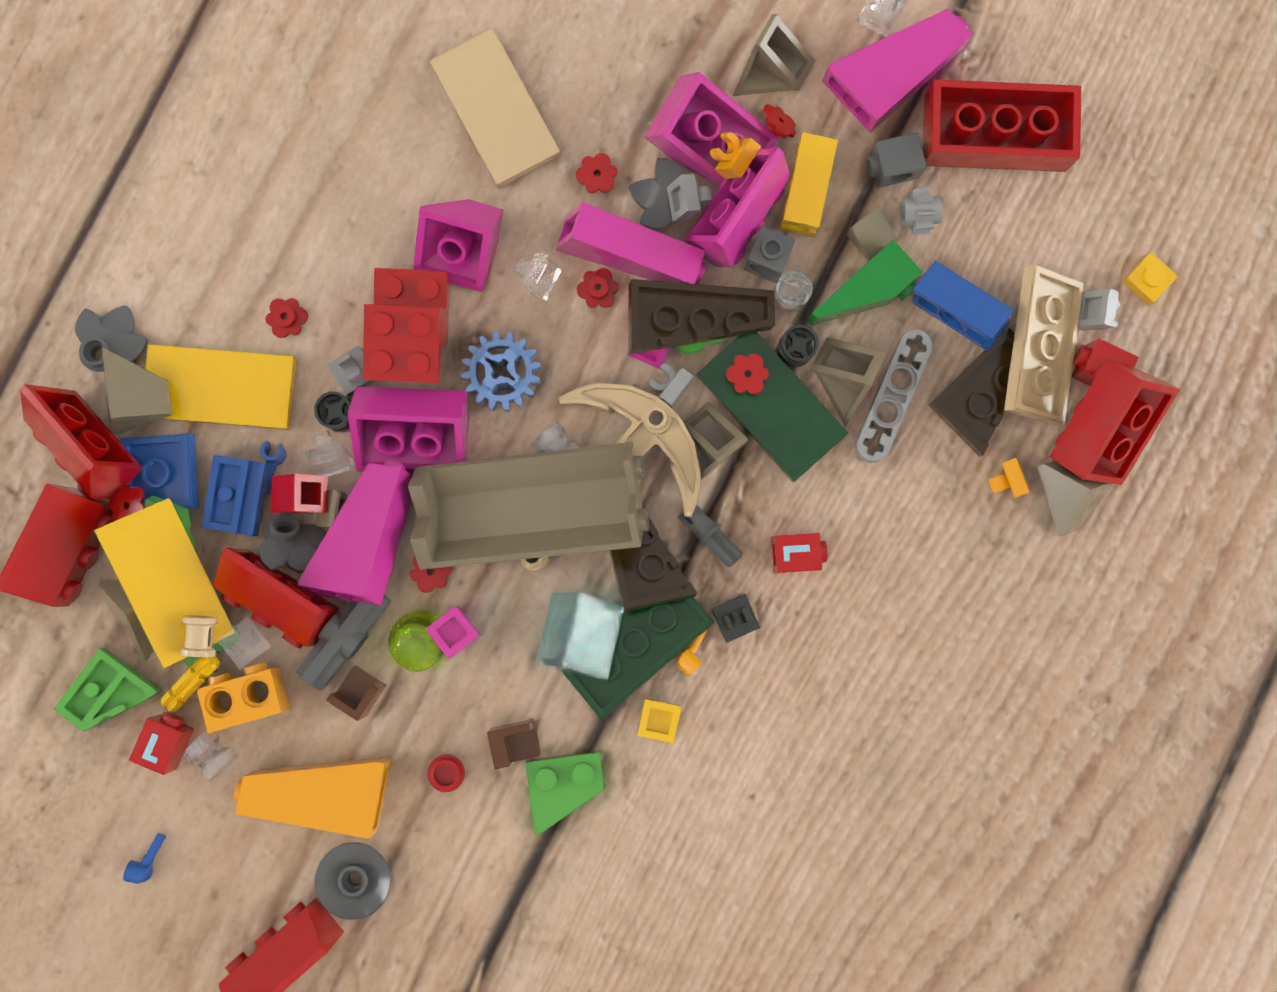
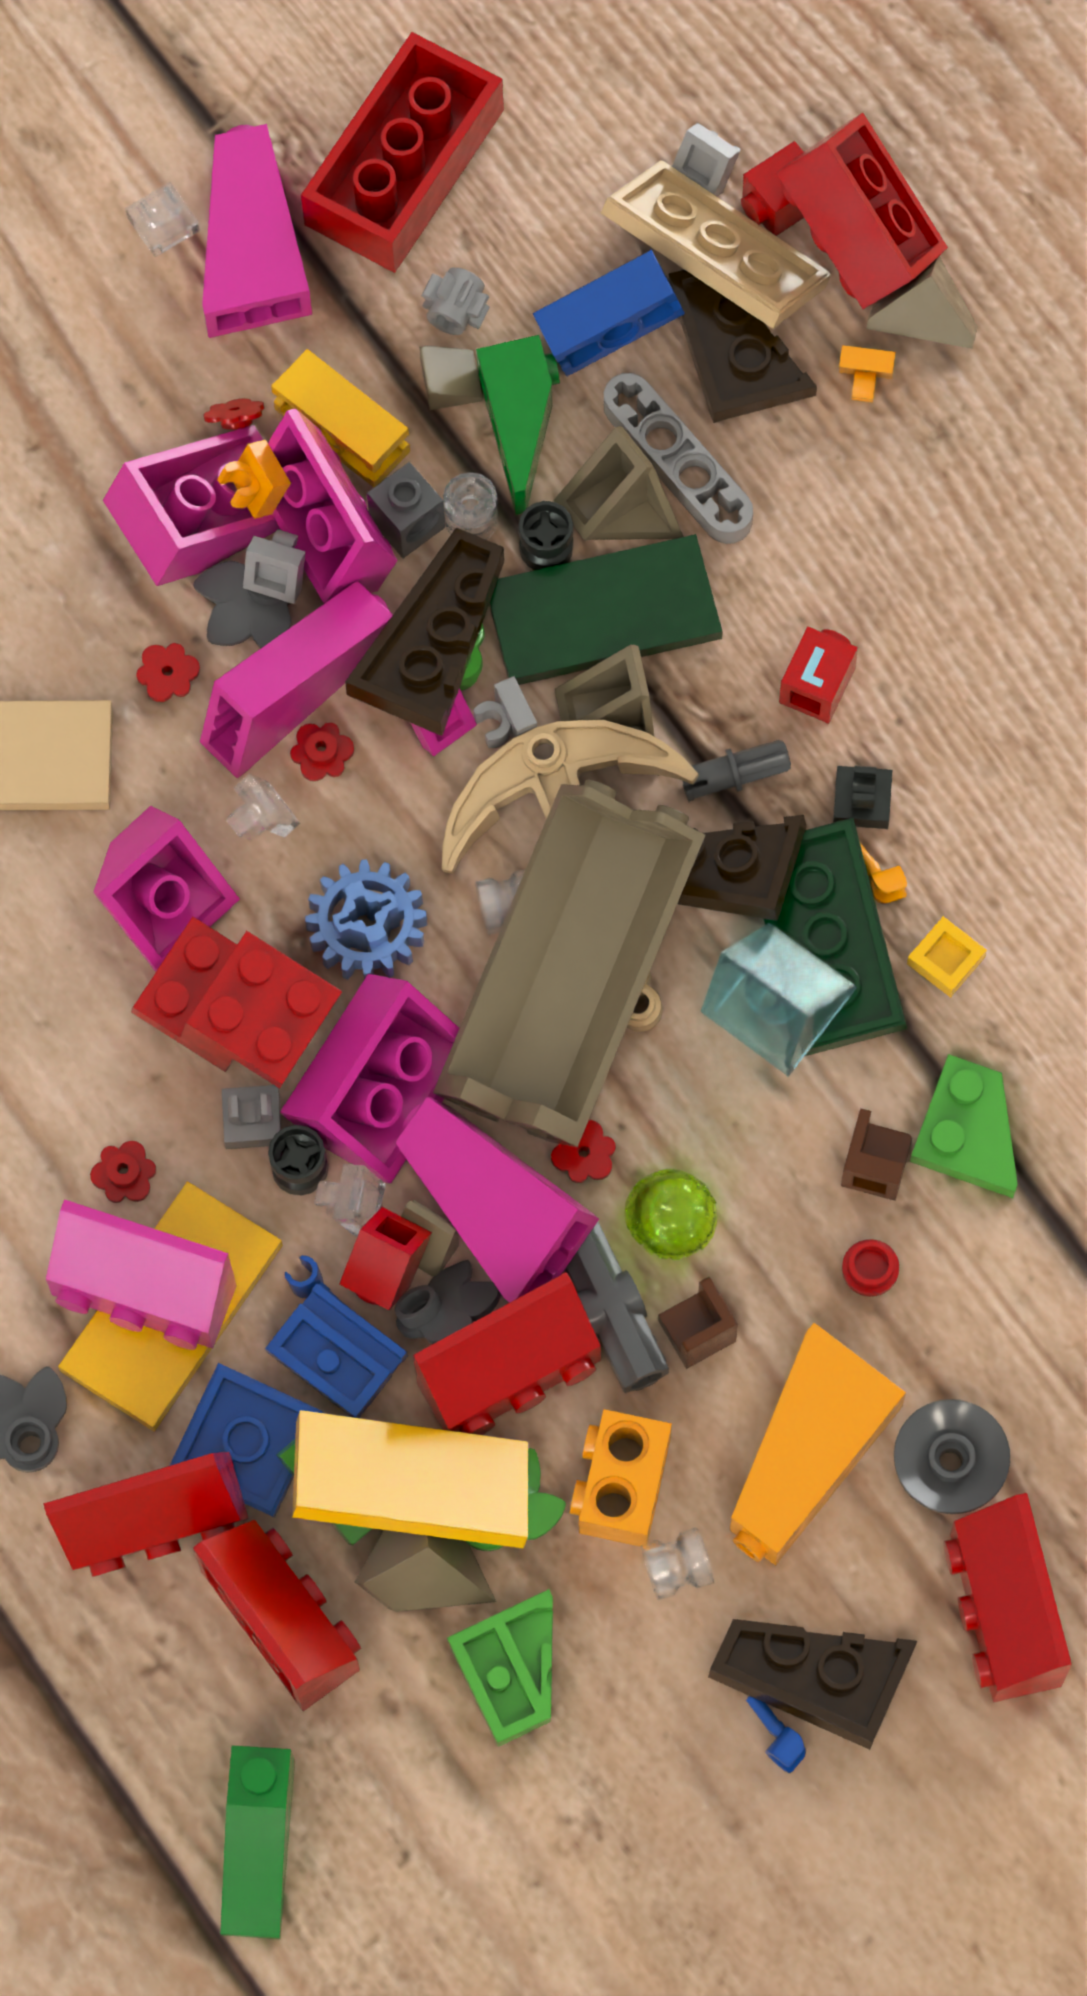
camera: 55 degrees left, 15 degrees down
dark tan slope [102,347,173,434] -> none
red plant [109,485,145,521] -> none
red brick [128,712,194,775] -> none
yellow axle [161,656,220,712] -> none
tan bush [180,616,218,657] -> none
clear tile [217,617,271,670] -> none
dark pink panel [425,606,482,659] -> none
red plant [726,354,769,394] -> none
dark tan slope [733,14,815,96] -> none
dark grey brick [866,132,927,188] -> none
yellow plate [1122,252,1178,305] -> none
none -> slope [46,1199,237,1350]
none -> dark brown wing [708,1619,917,1750]

